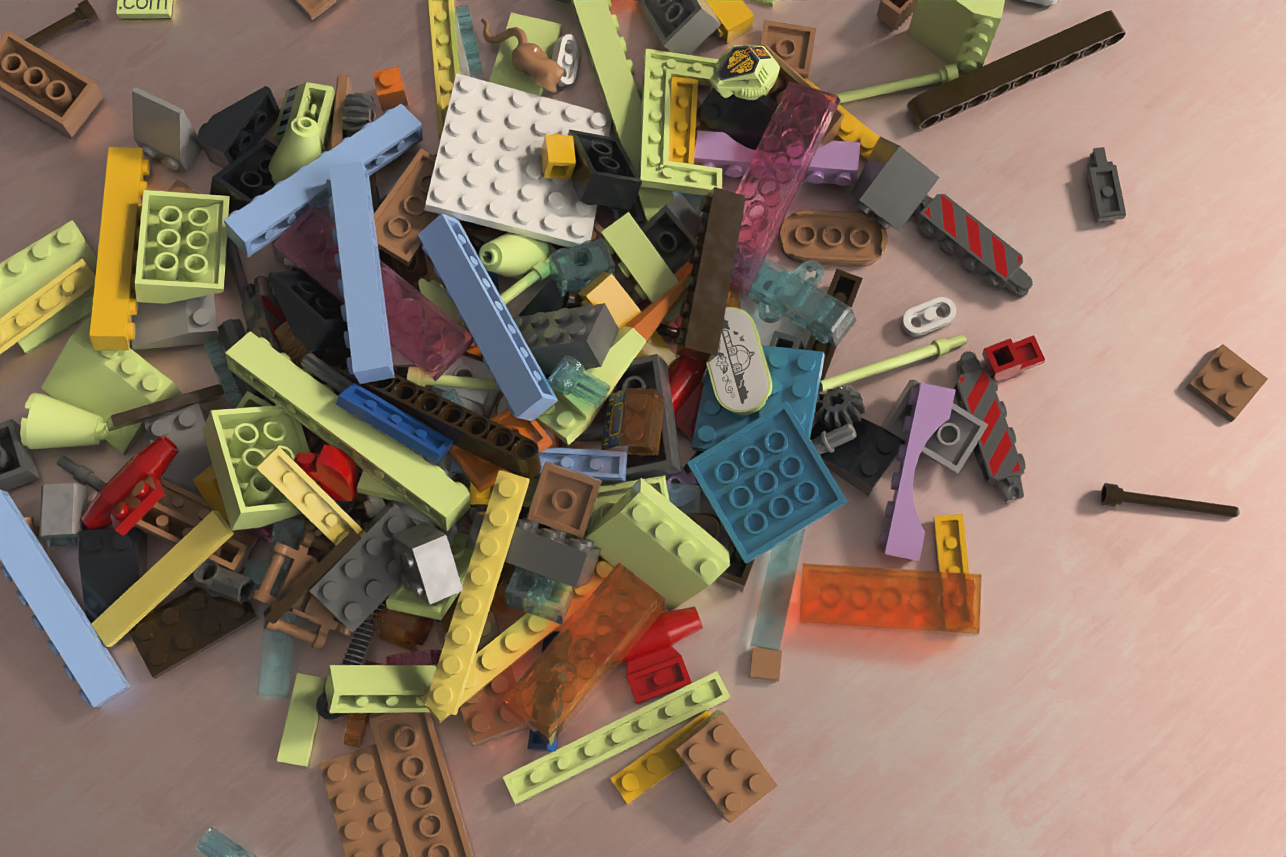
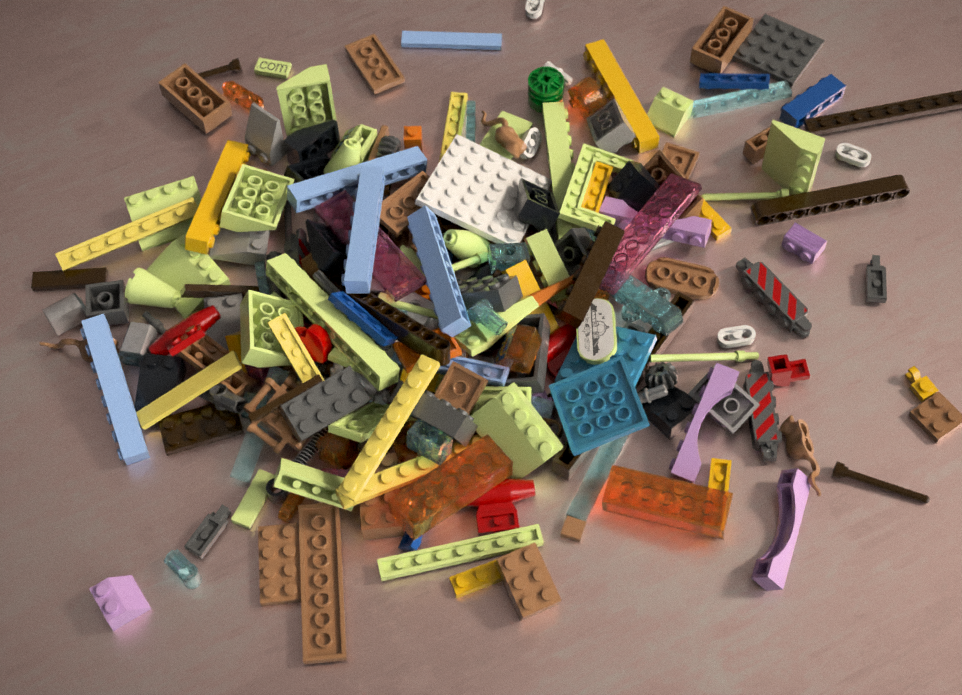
camera: 15 degrees right, 15 degrees down
brick [392,522,463,605] -> none
yellow brick [540,134,576,179] -> none
yellowish green helmet [709,44,780,100] -> none
dark grey slope [850,136,940,231] -> none
none -> dark grey hinge [184,504,231,559]
none -> clear orange beam [222,81,265,111]
none -> yellowish green slope [276,64,337,136]
none -> lavender arch [751,468,811,591]
none -> medium nougat animal [779,415,821,496]
none -> lavender brick [781,222,827,264]
none -> yellow plate [905,366,939,403]

